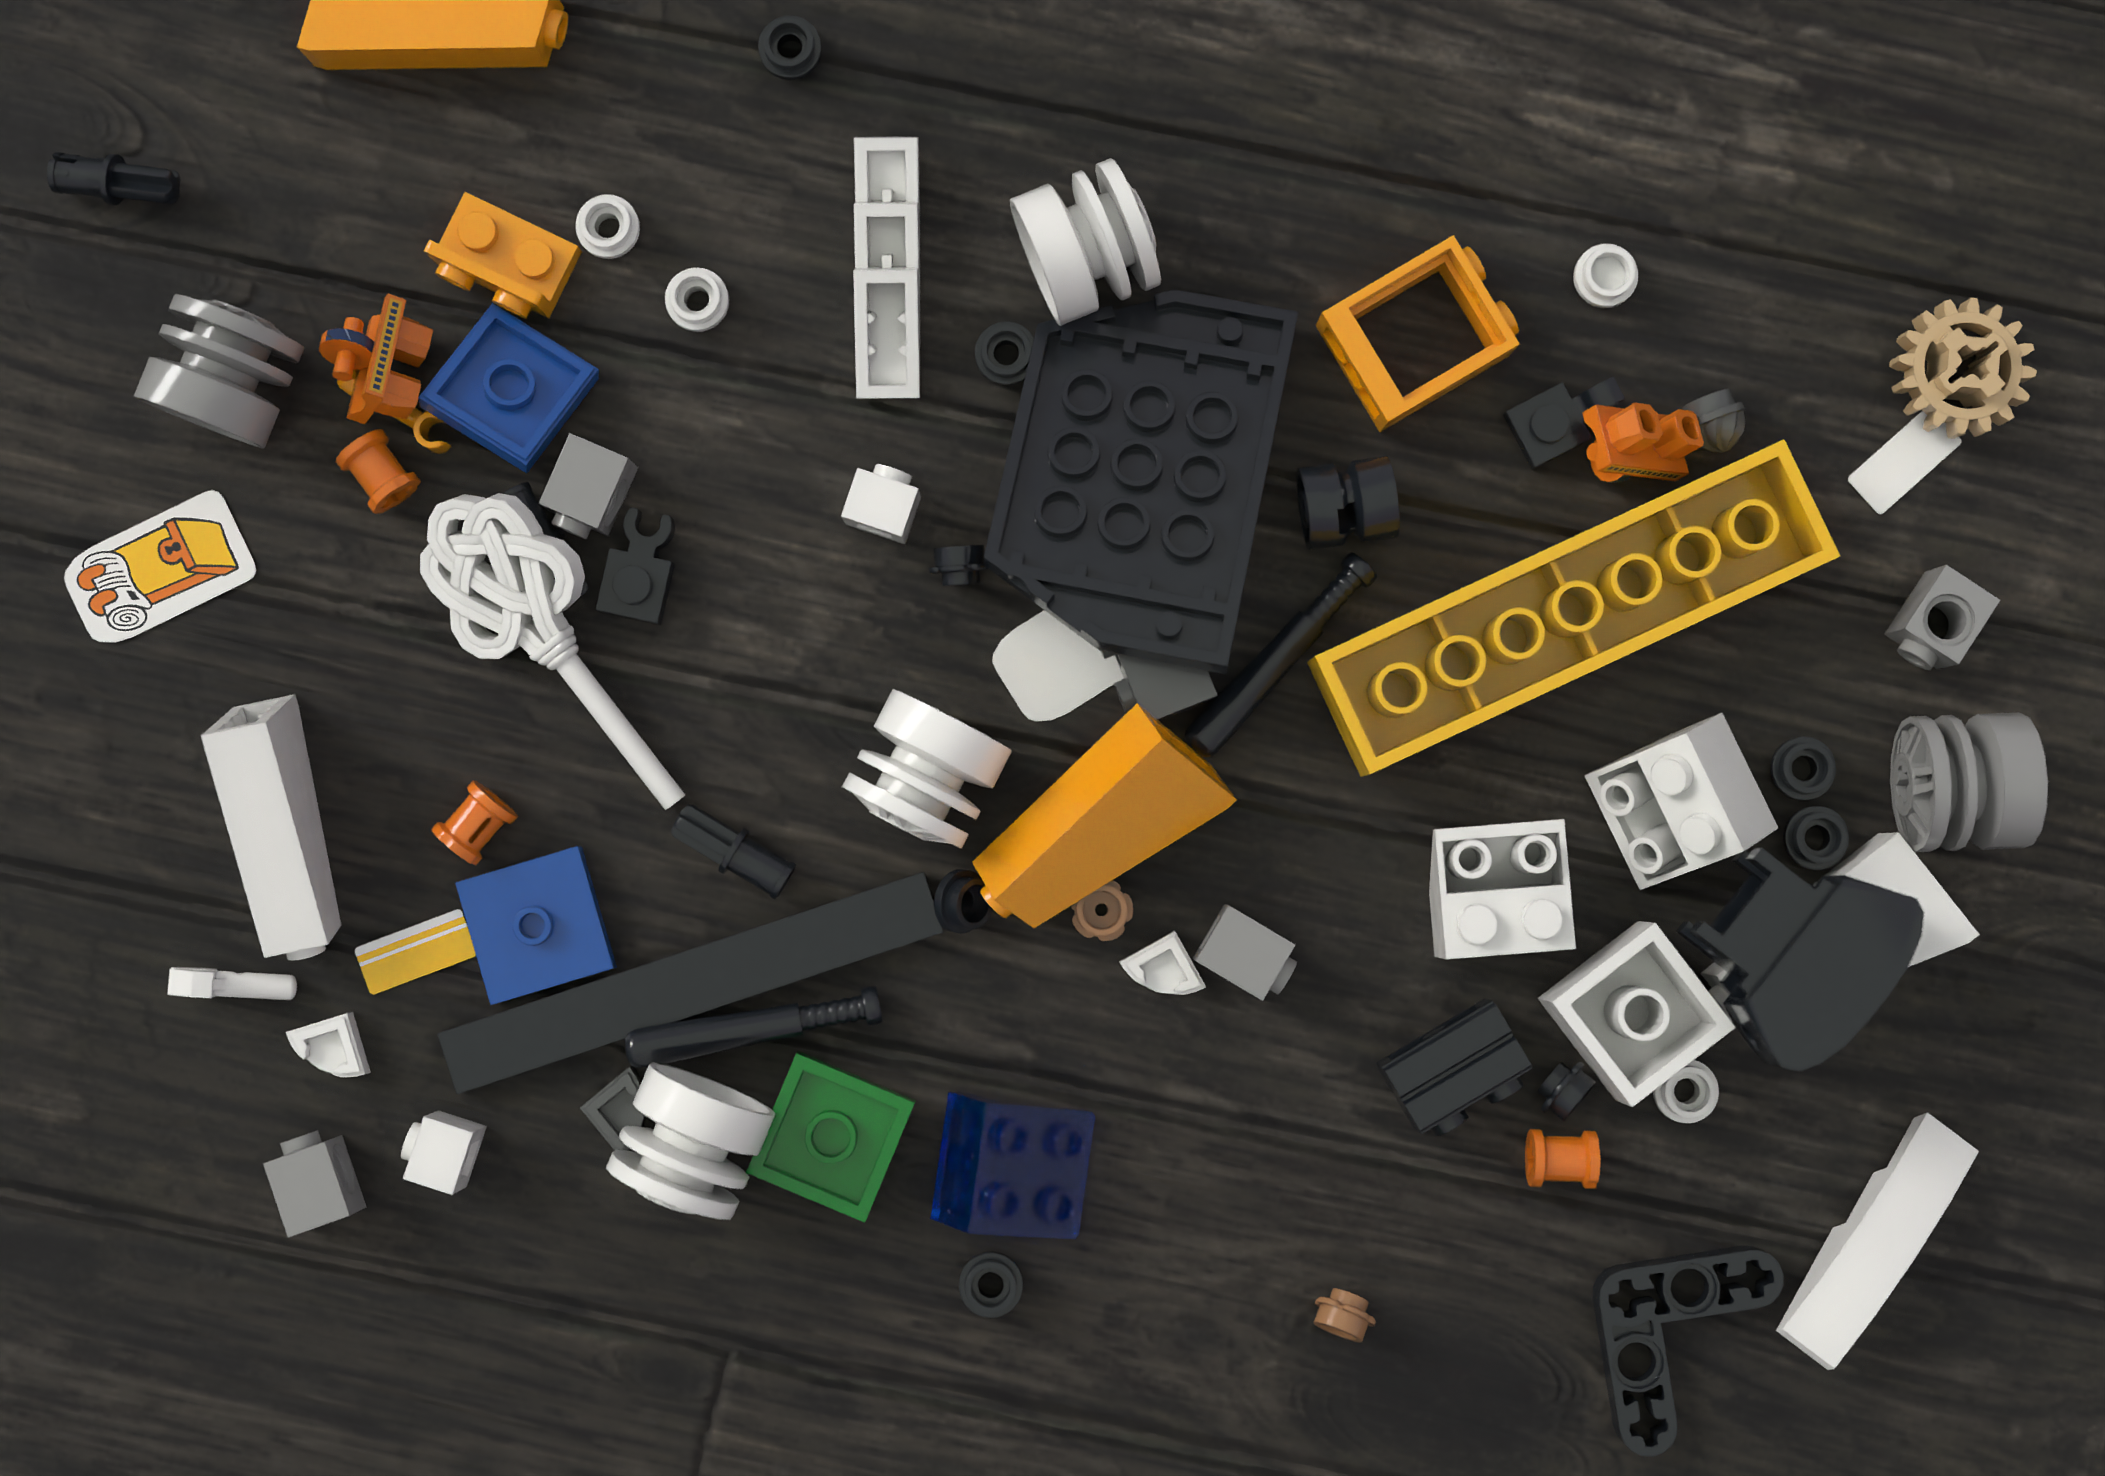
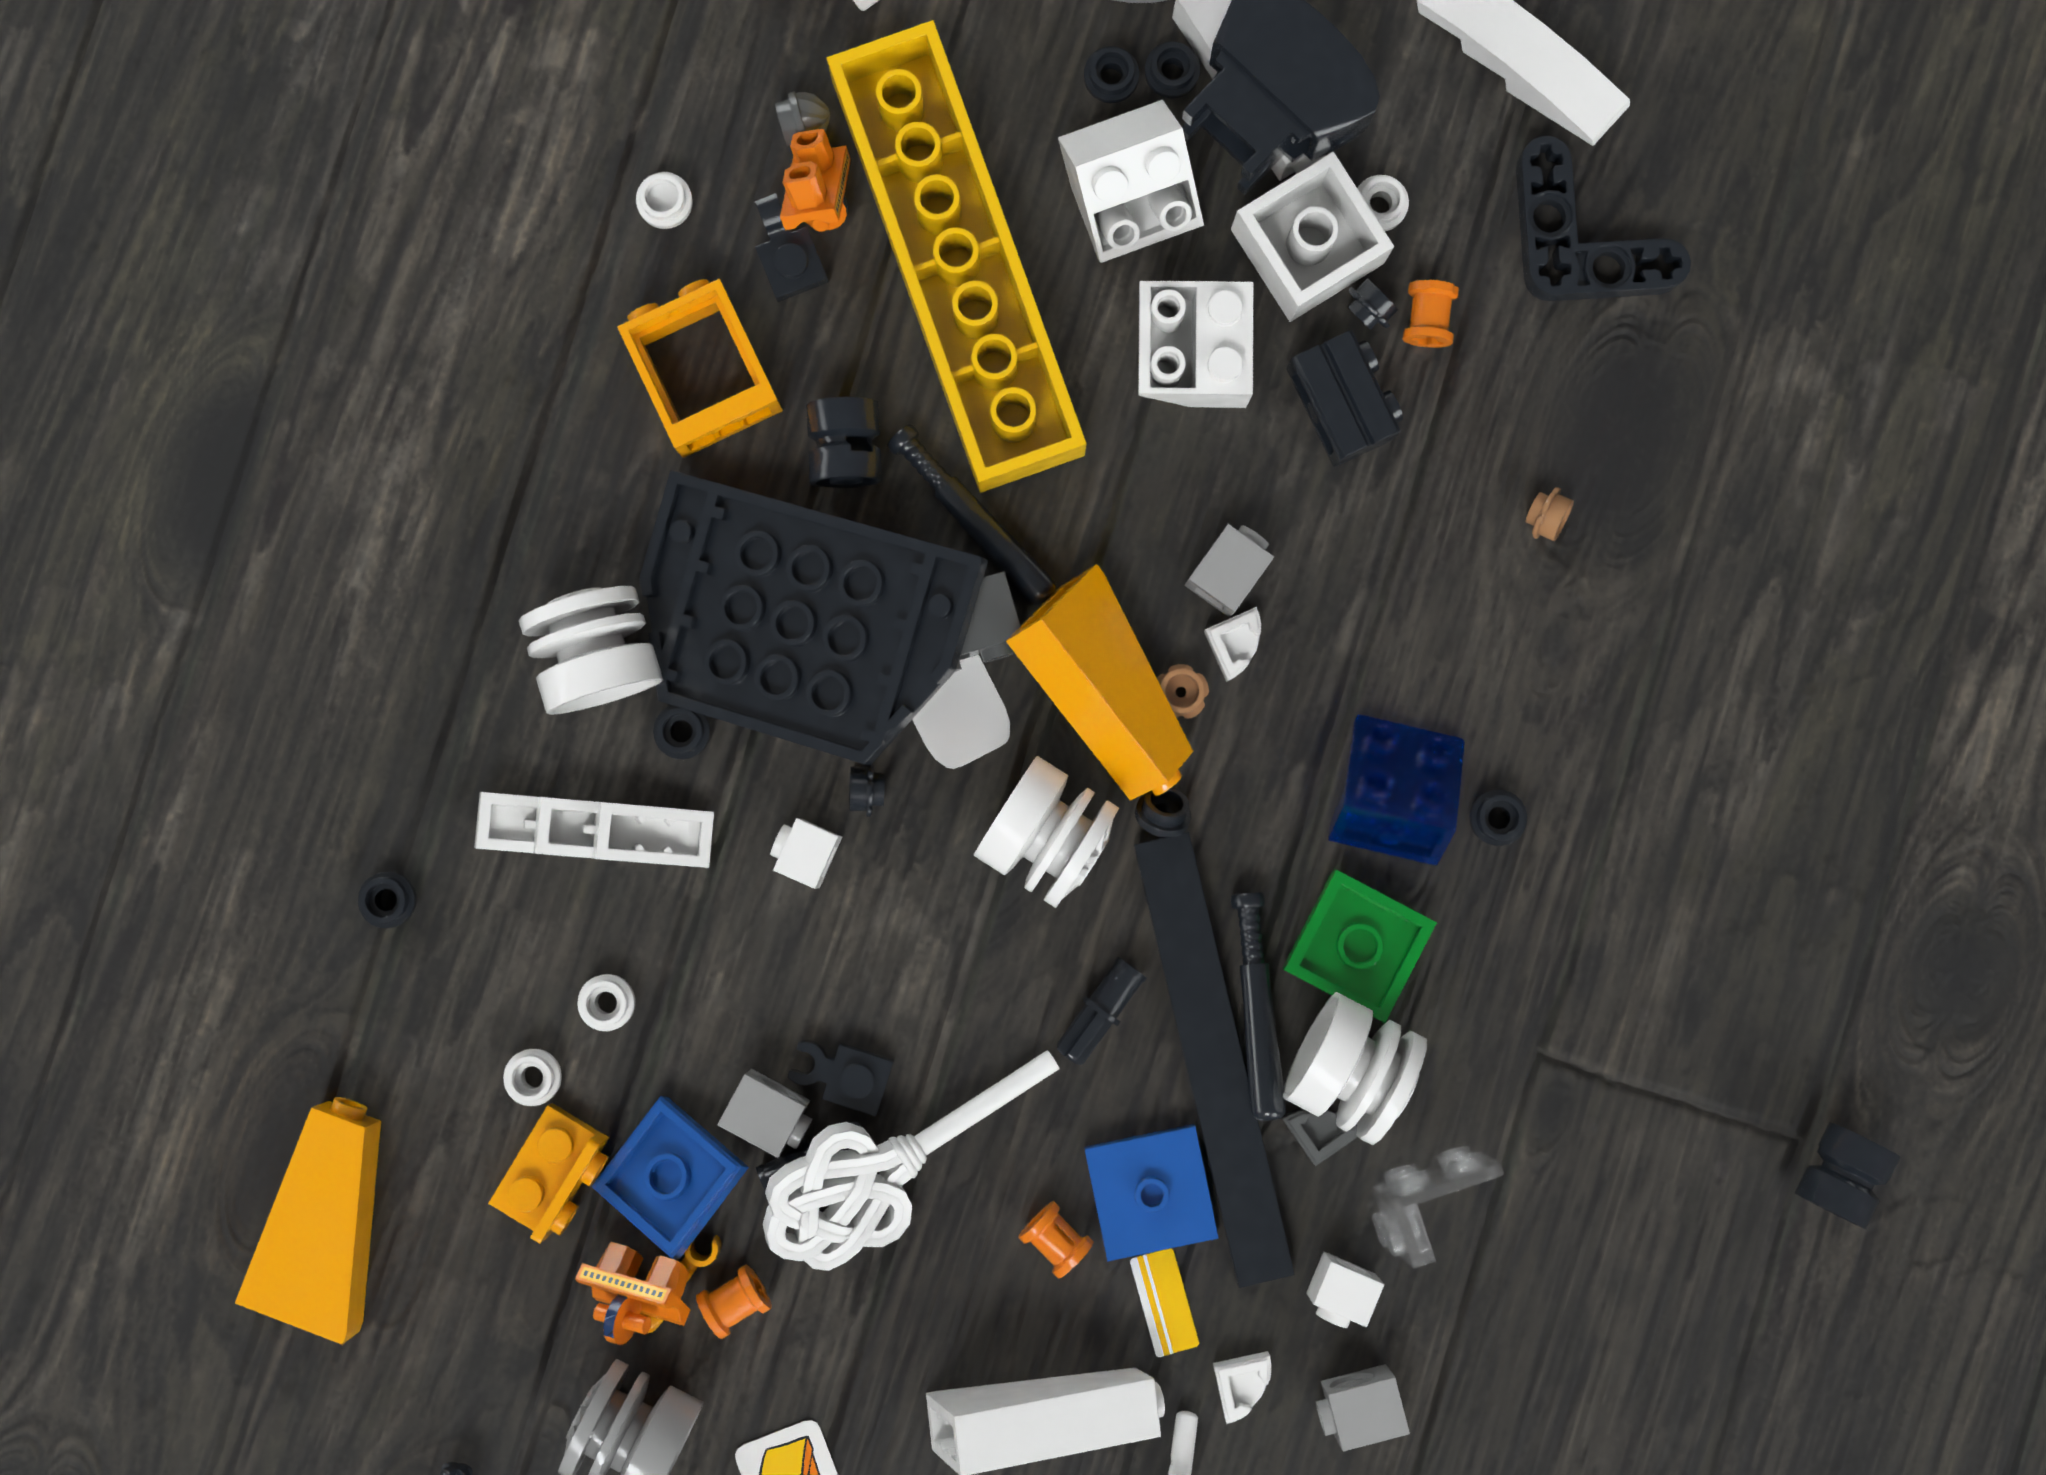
camera: 85 degrees left, 0 degrees up
none -> clear bracket [1372,1146,1504,1269]

